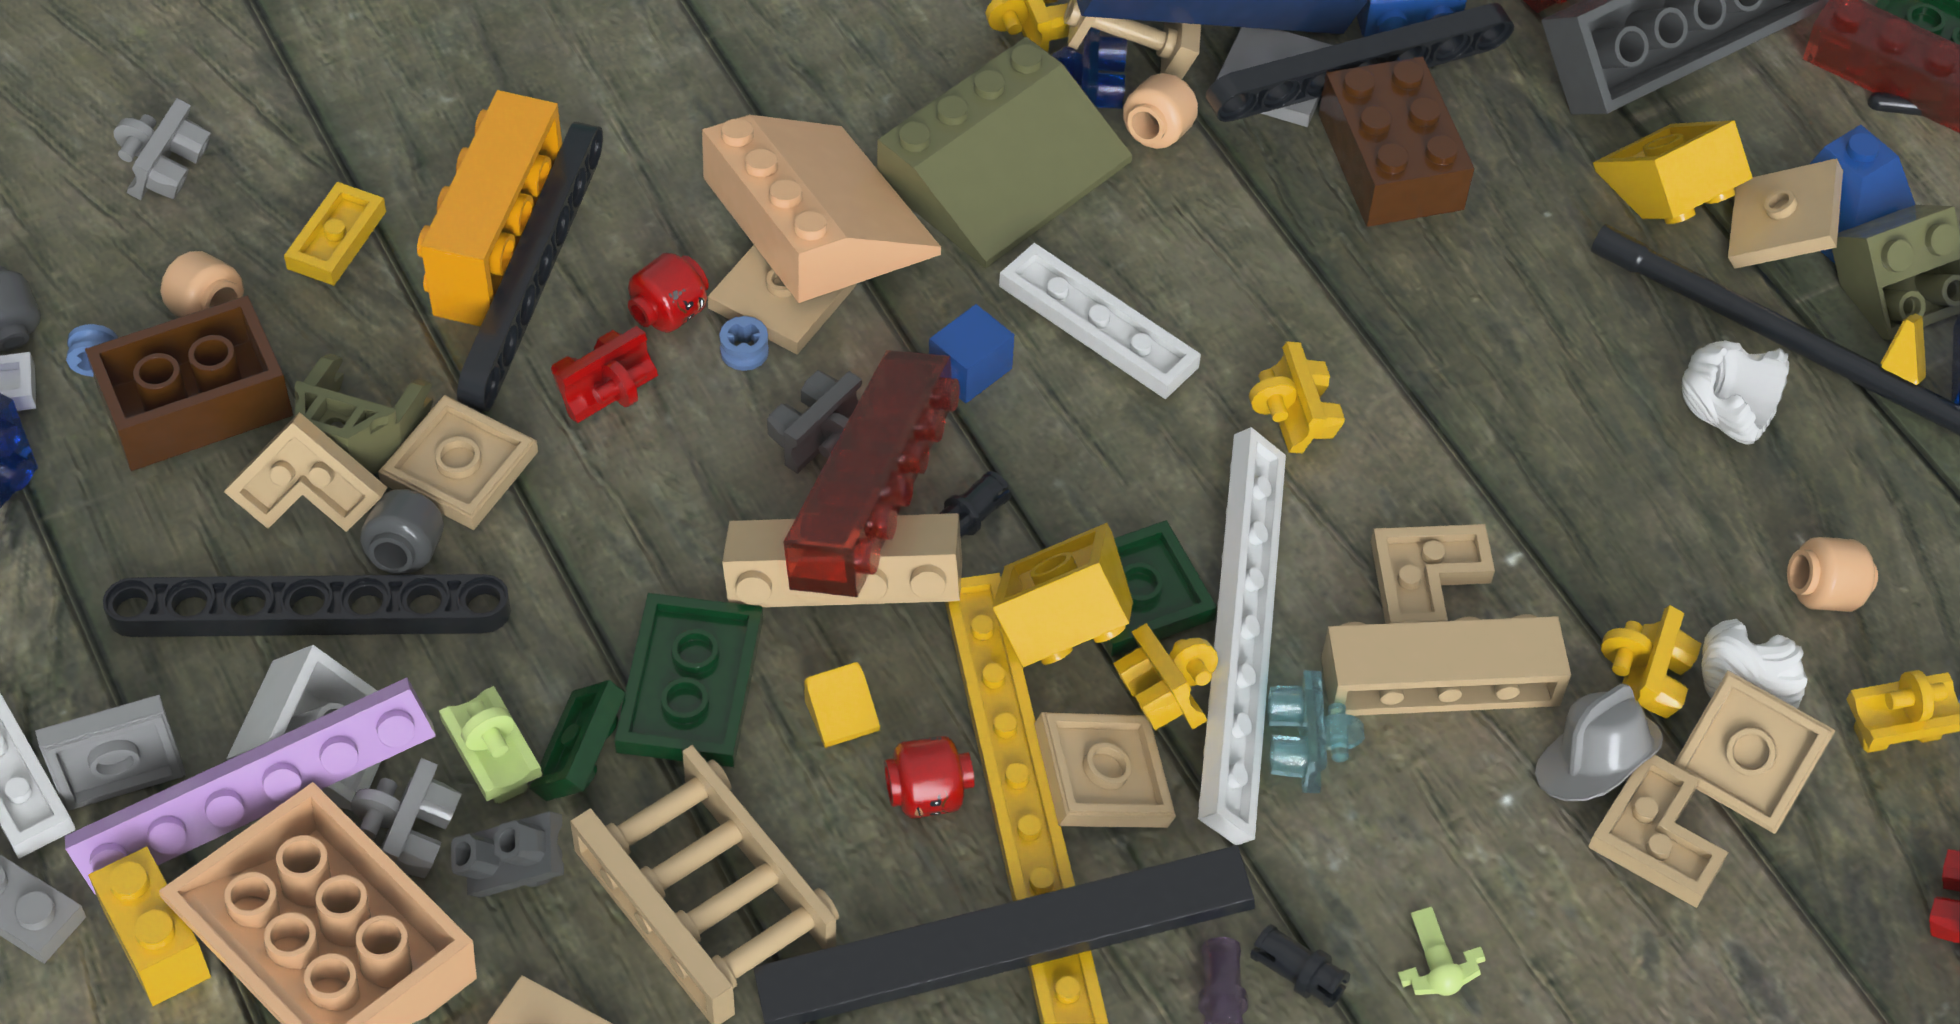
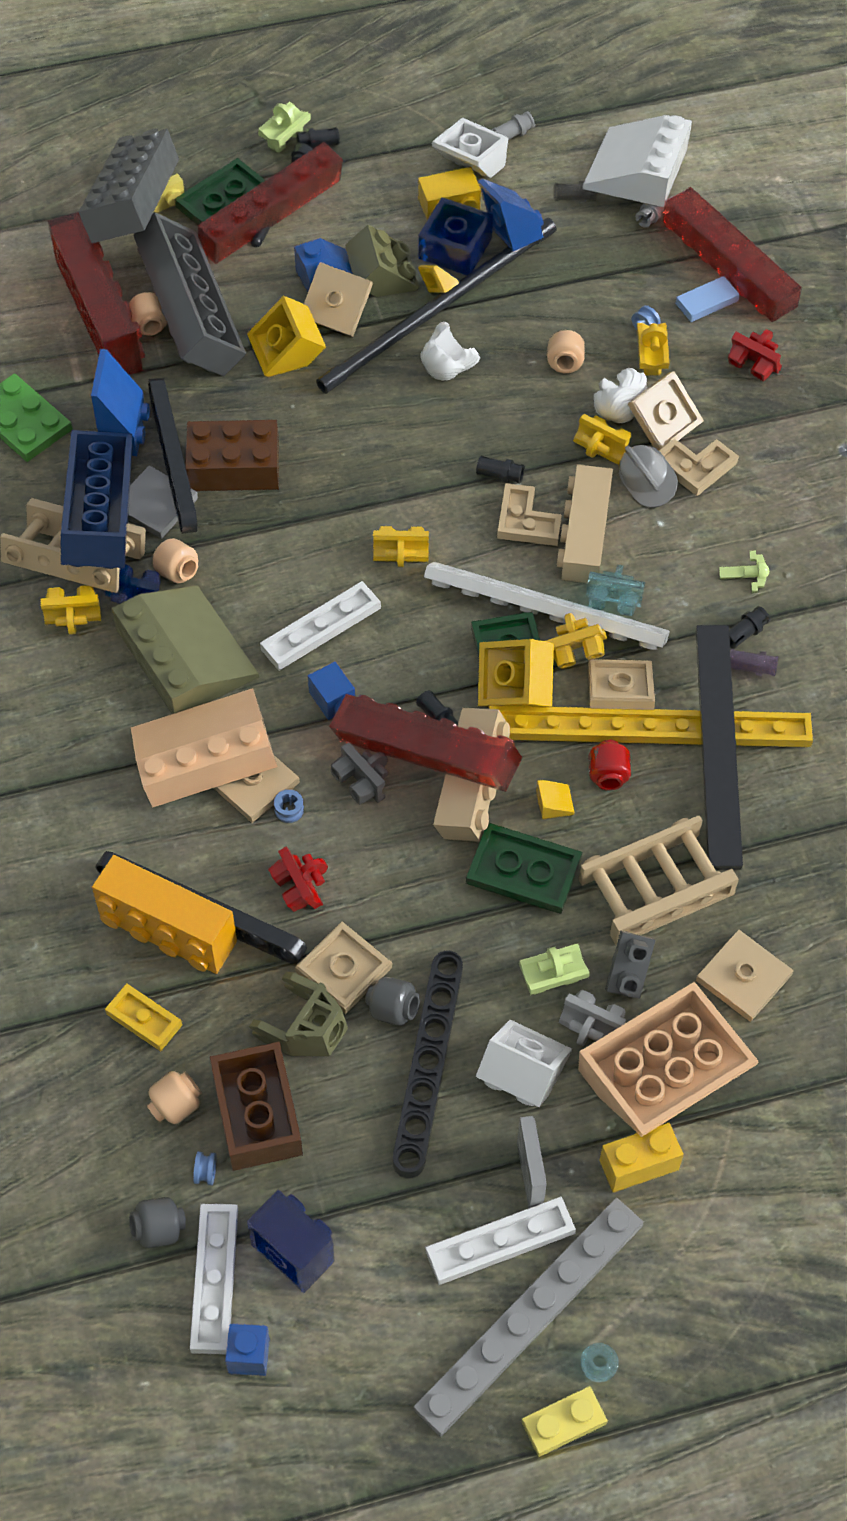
camera: 75 degrees left, 5 degrees up
lavender plate [65,678,436,895] -> none
light grey hips [114,98,211,200] -> none
tan plate [224,412,388,532] -> none
dark green plate [529,680,626,801] -> none
red head [628,252,709,333] -> none
none -> black pin [476,455,525,484]

